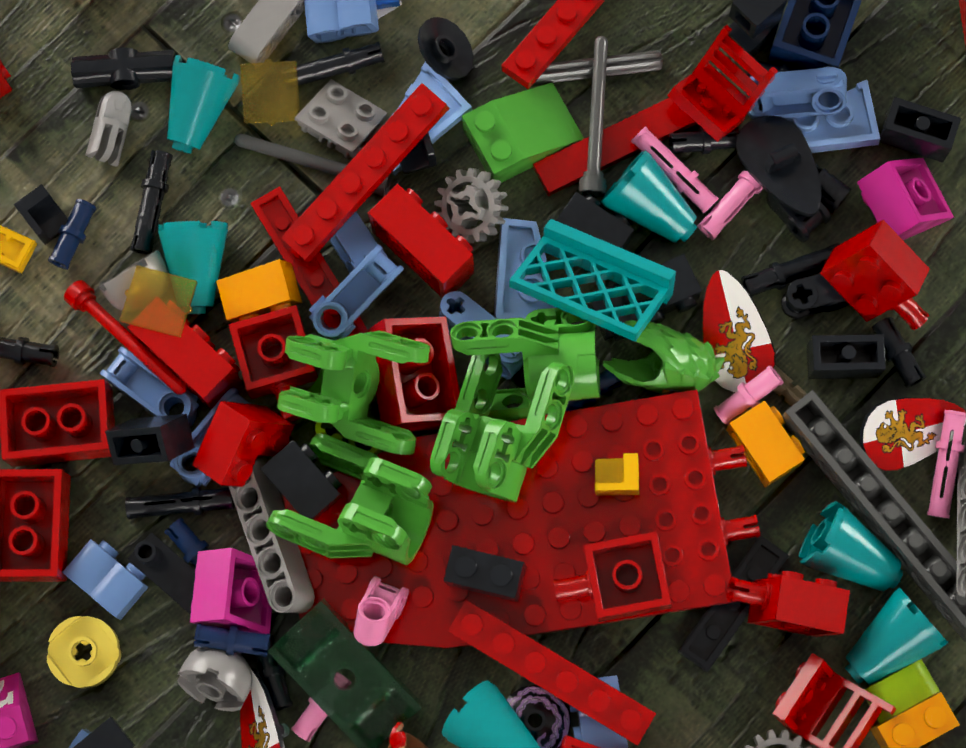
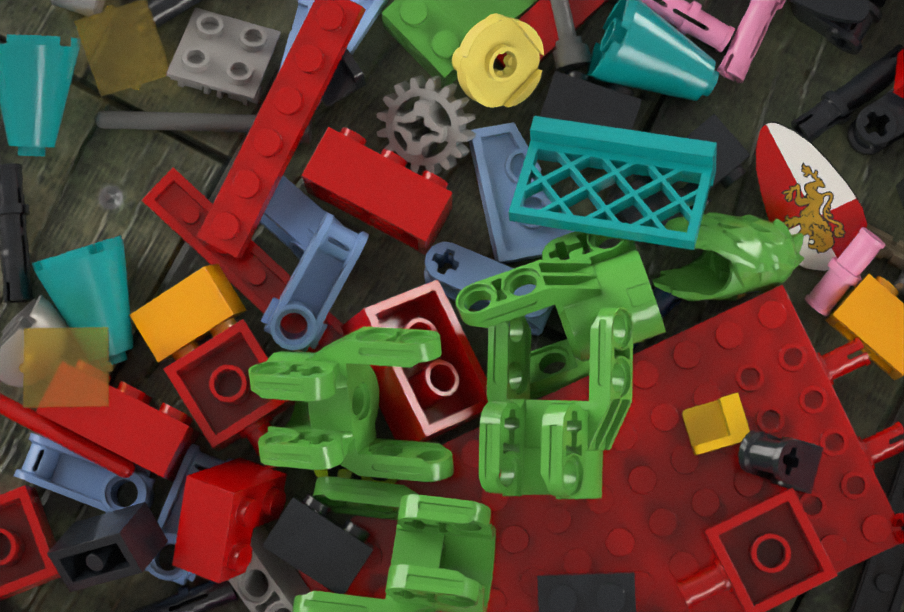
camera: 20 degrees left, 5 degrees up
none -> light yellow plate [452,13,544,108]
none -> black piece [738,430,823,494]

